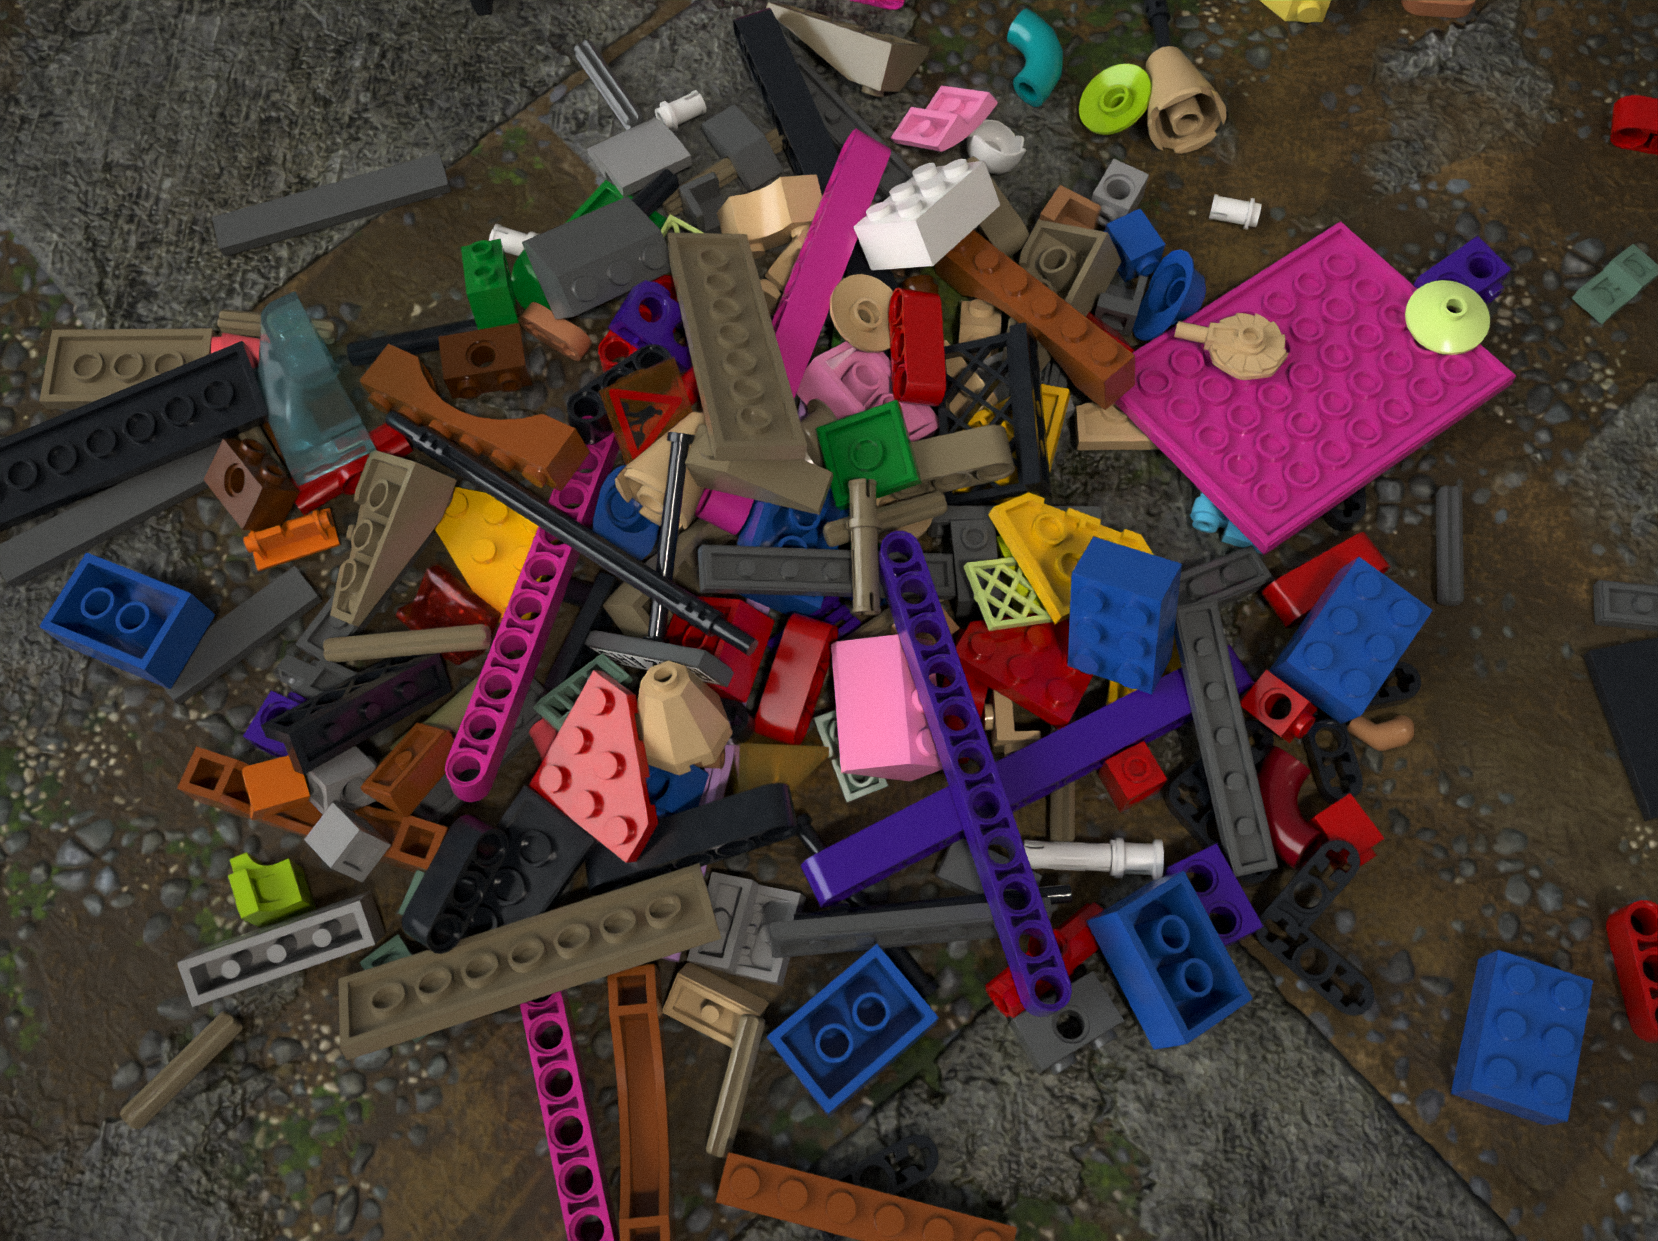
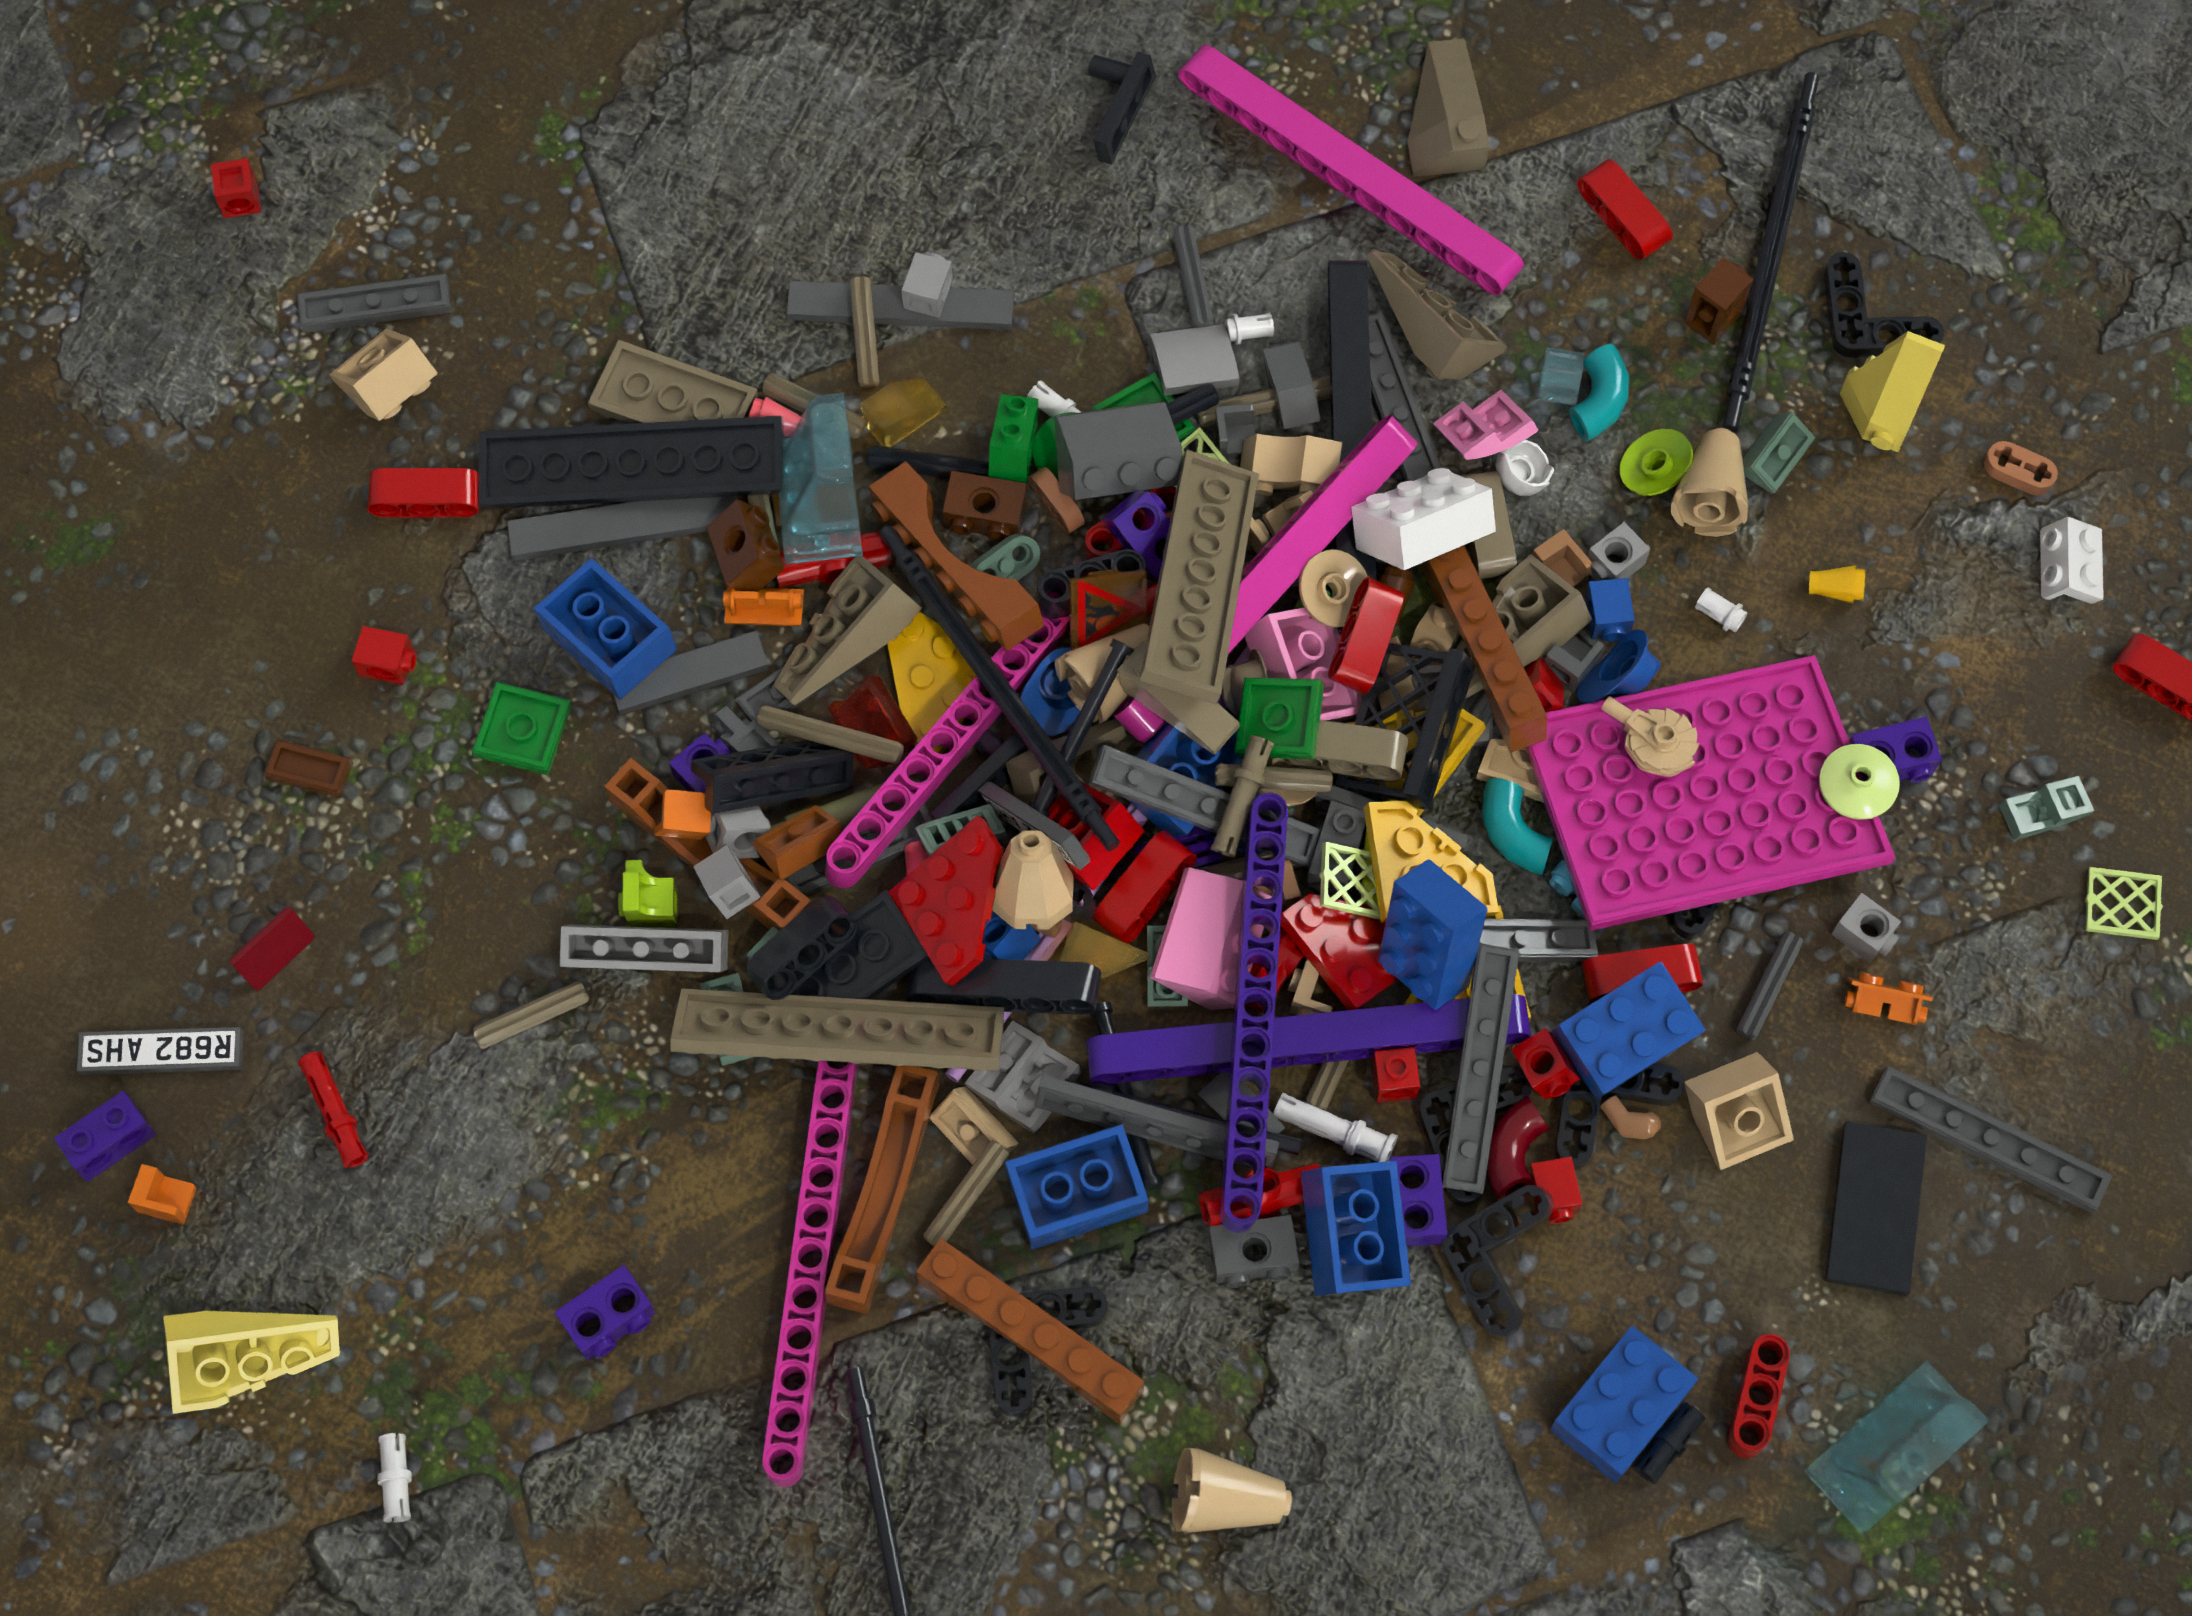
camera: 20 degrees right, 0 degrees up
none -> green plate [472,682,572,775]
none -> dark tan axle [850,276,879,388]
none -> clear yellow slope [861,378,947,447]
none -> light grey brick [901,252,953,318]
none -> sand green plate [970,534,1040,581]
none -> teal cylinder [1481,778,1553,876]
none -> clear light blue brick [1538,347,1584,406]
none -> black pin [1634,1402,1706,1485]
none -> tan slope [1684,1052,1794,1170]
none -> sand green slope [1742,411,1816,494]
none -> yellow cone [1809,565,1865,604]
none -> light grey brick [1831,893,1901,963]
none -> orange hinge [1844,972,1933,1025]
none -> white bracket [2040,517,2103,604]

